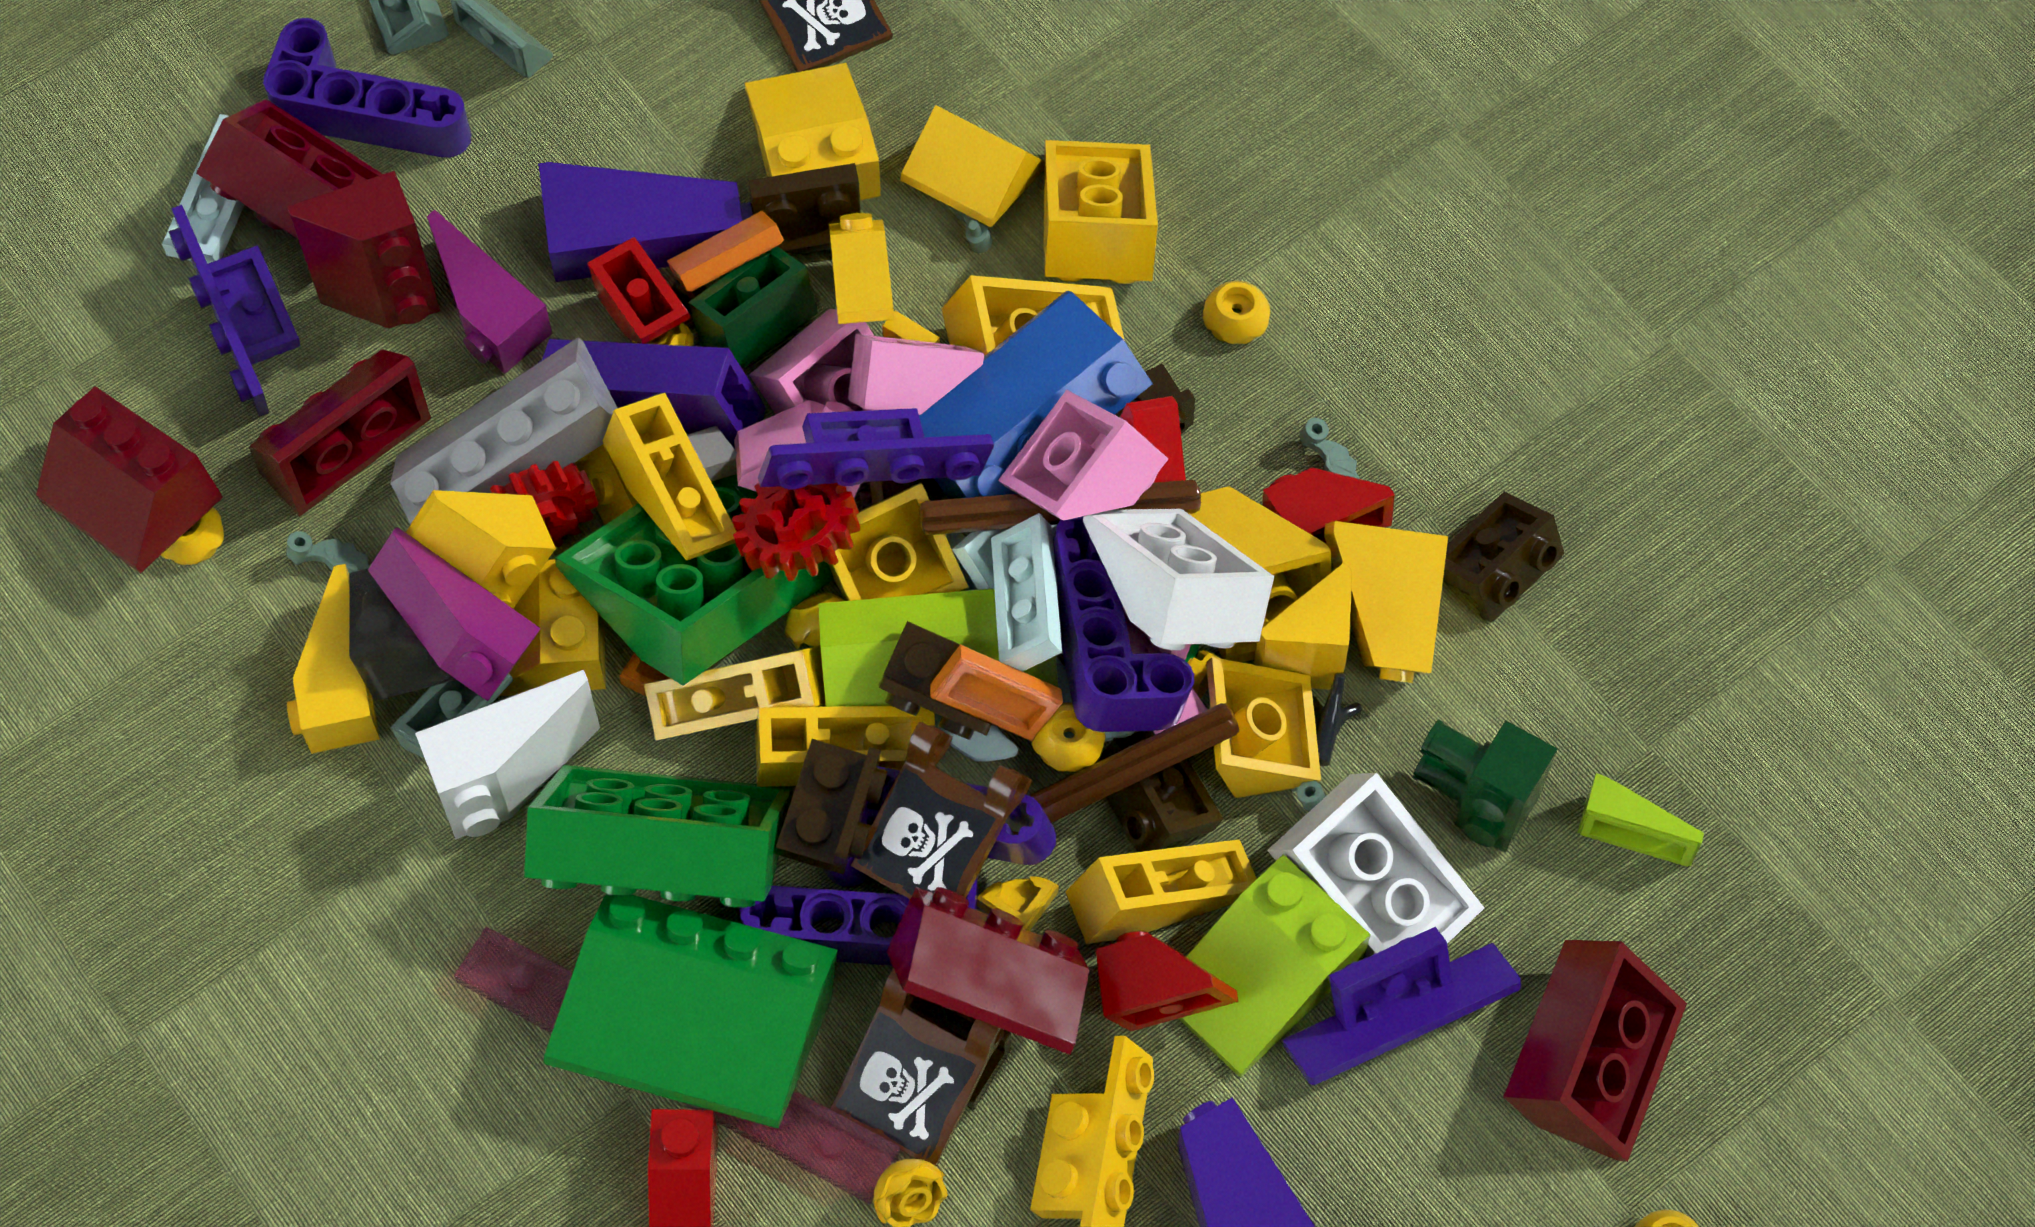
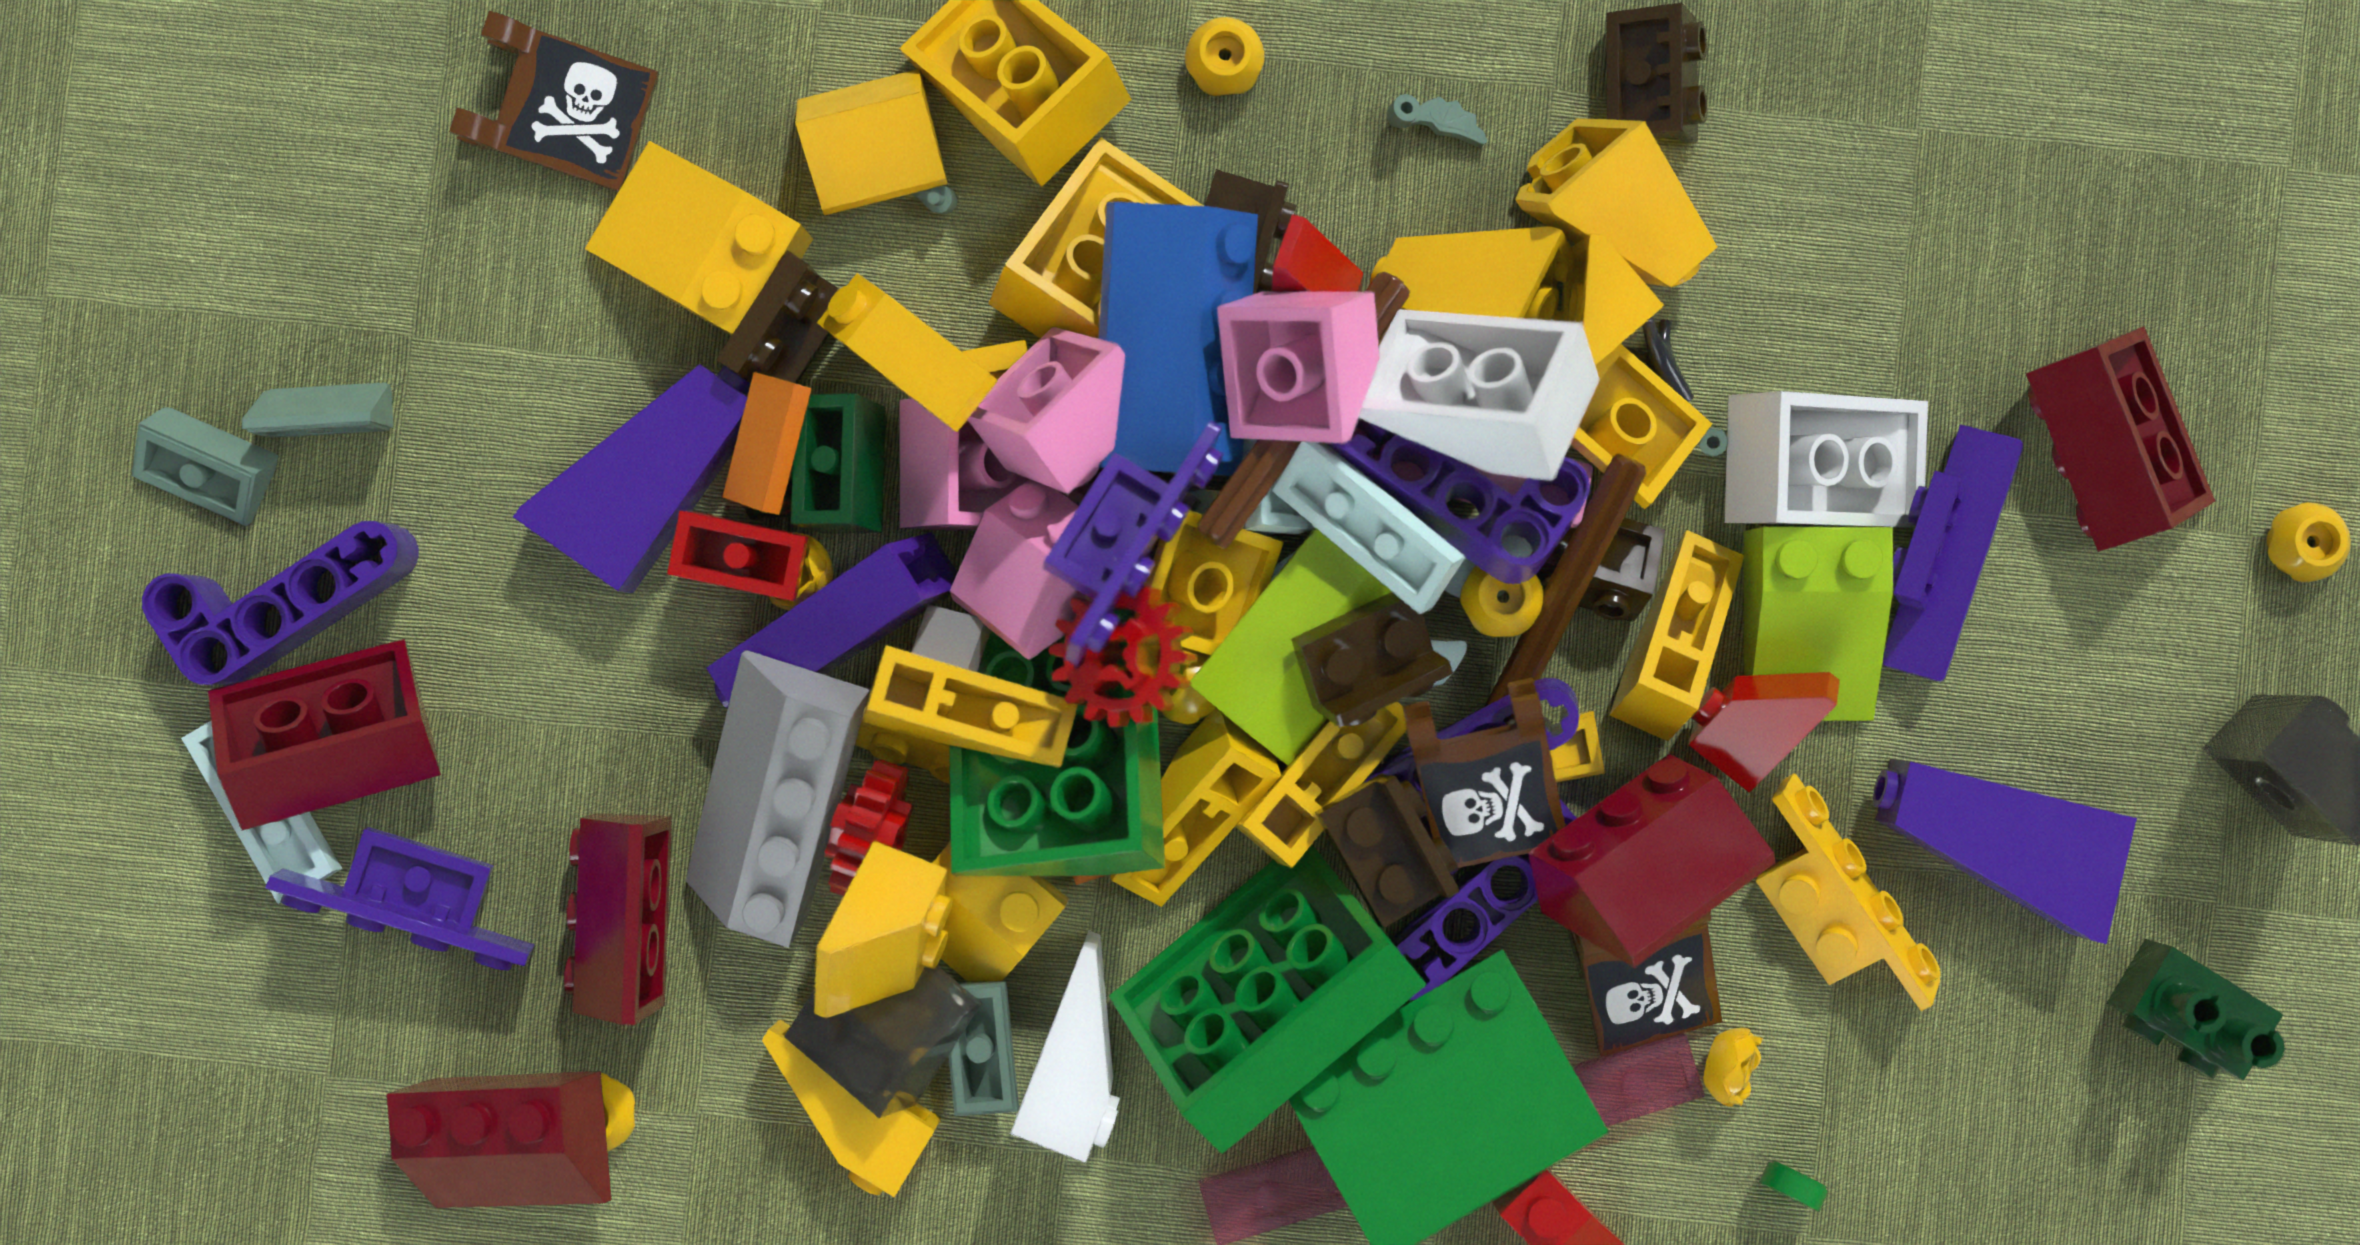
camera: 45 degrees left, 25 degrees up
sand green piece [286,531,375,584] -> none
dark red slope [287,171,440,329] -> none
magenta slope [368,527,541,701] -> none
magenta slope [427,210,552,374] -> none
orange tile [930,644,1063,741] -> none
red slope [1262,467,1395,543] -> none
dark green brick [1412,719,1558,853] -> none
lime slope [1577,773,1704,867] -> none

